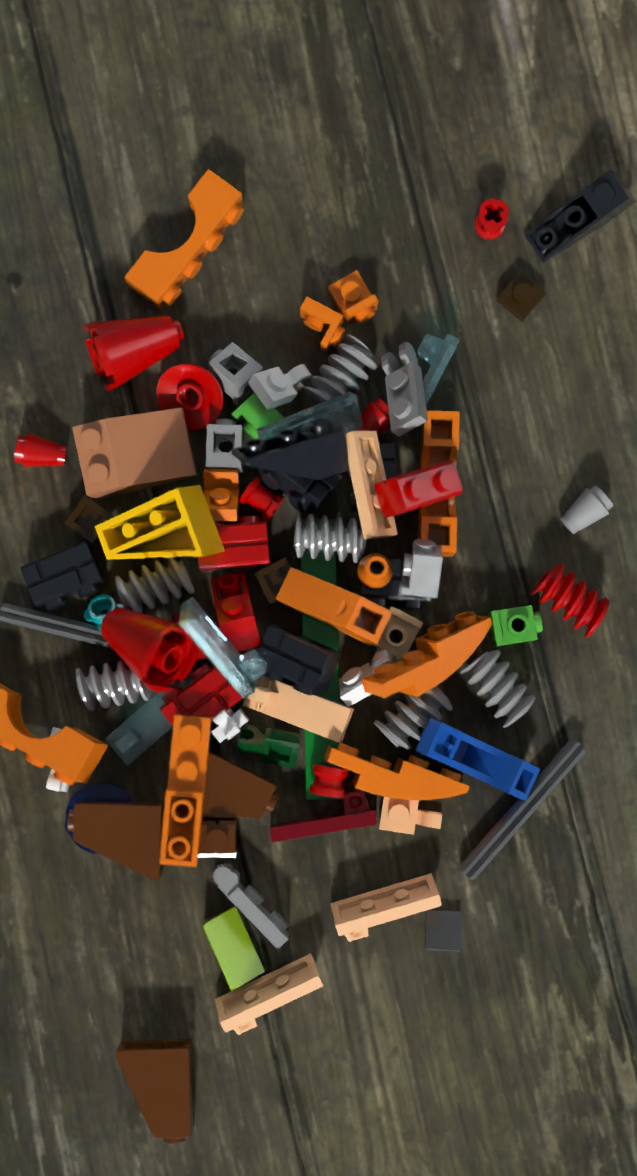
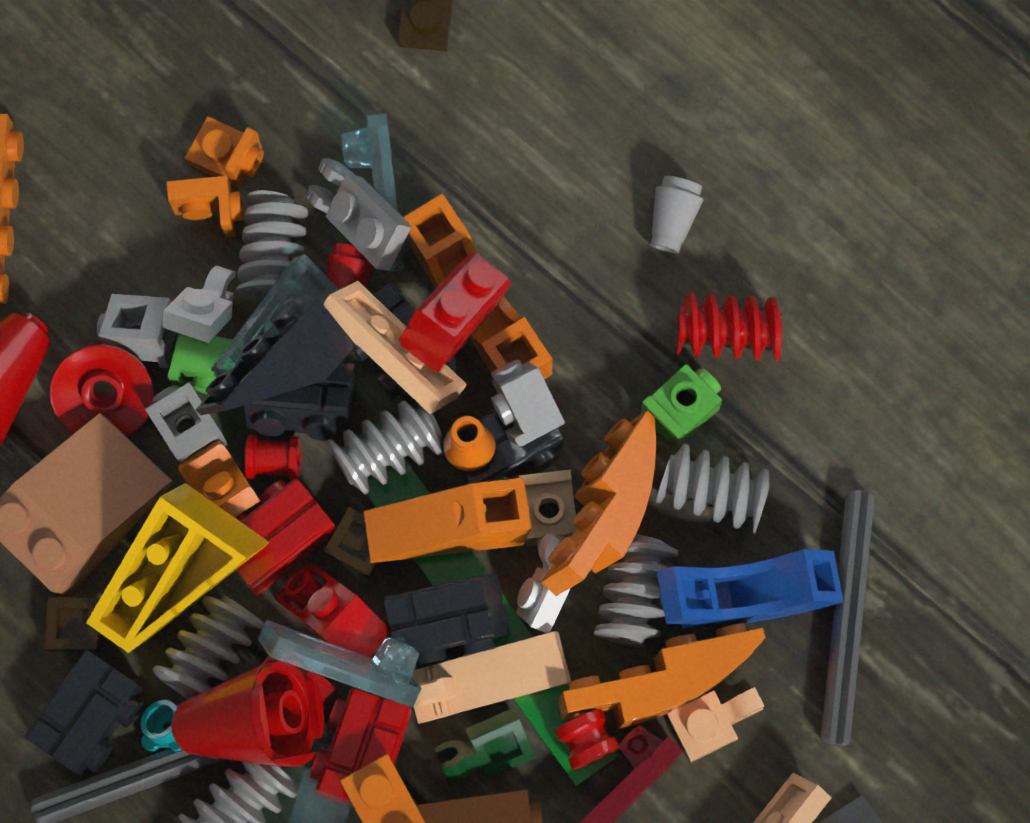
camera: 30 degrees left, 10 degrees down
white plate [211,708,249,743] -> none

